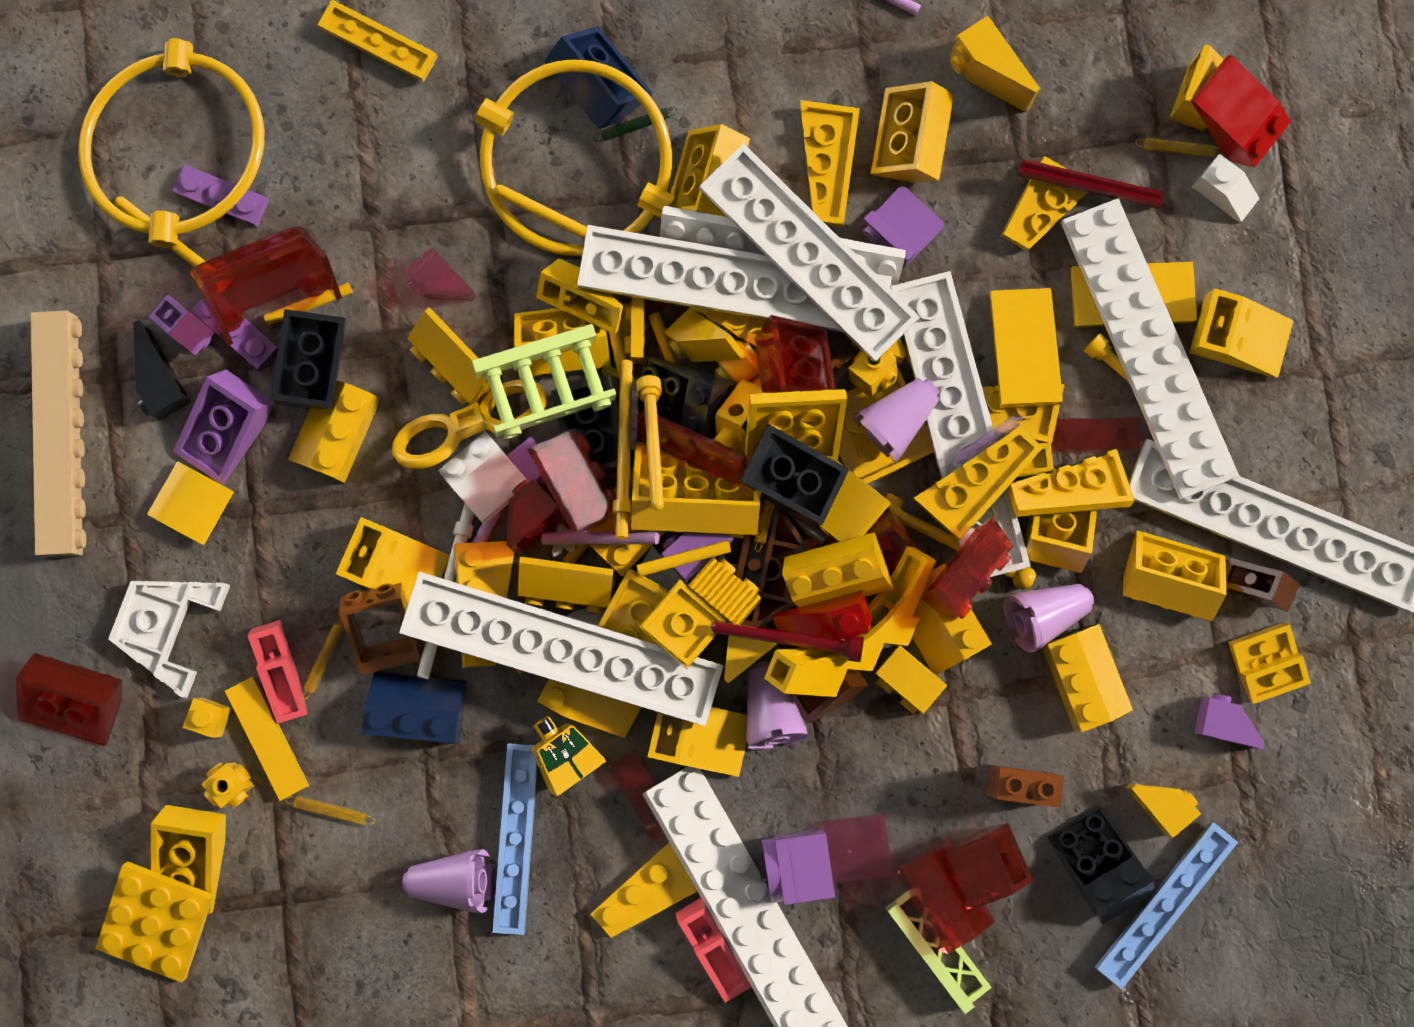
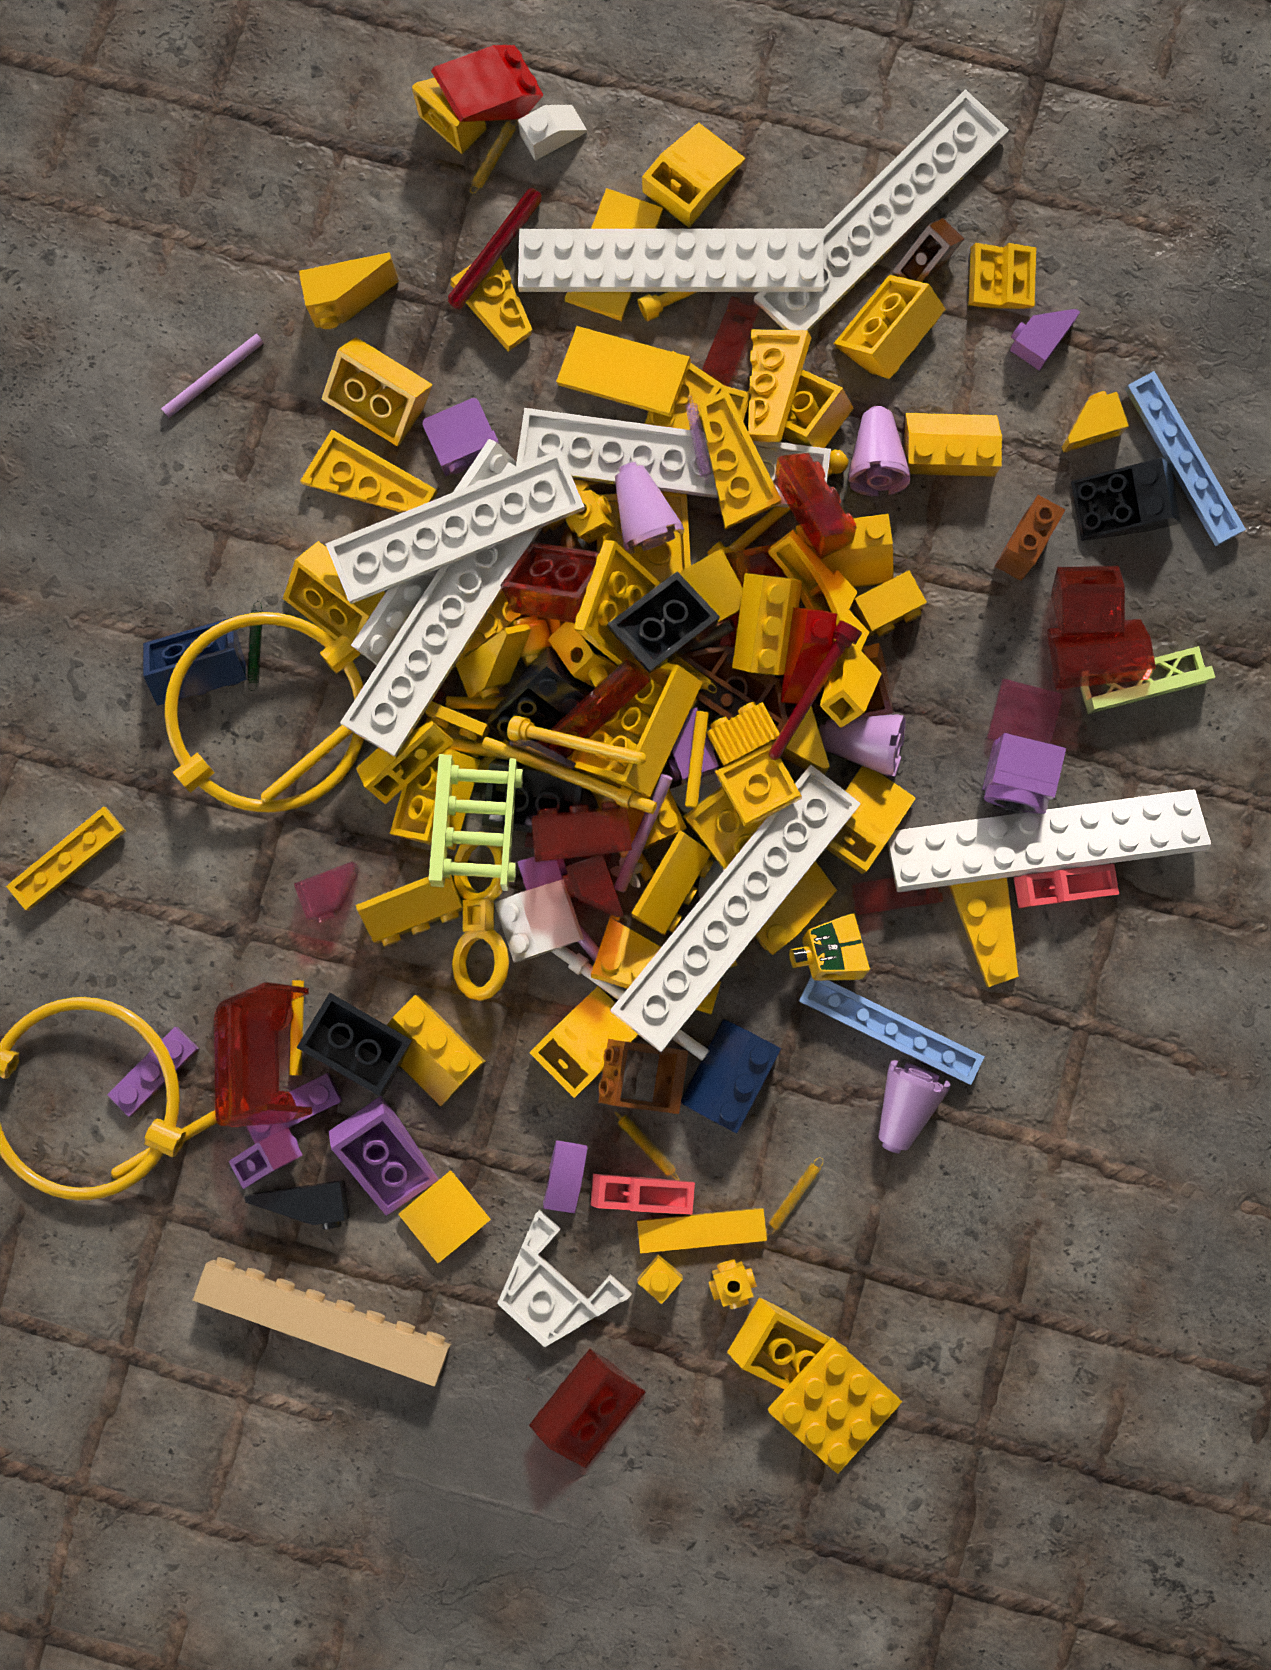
camera: 65 degrees left, 0 degrees up
none -> medium lavender slope [543,1140,587,1213]

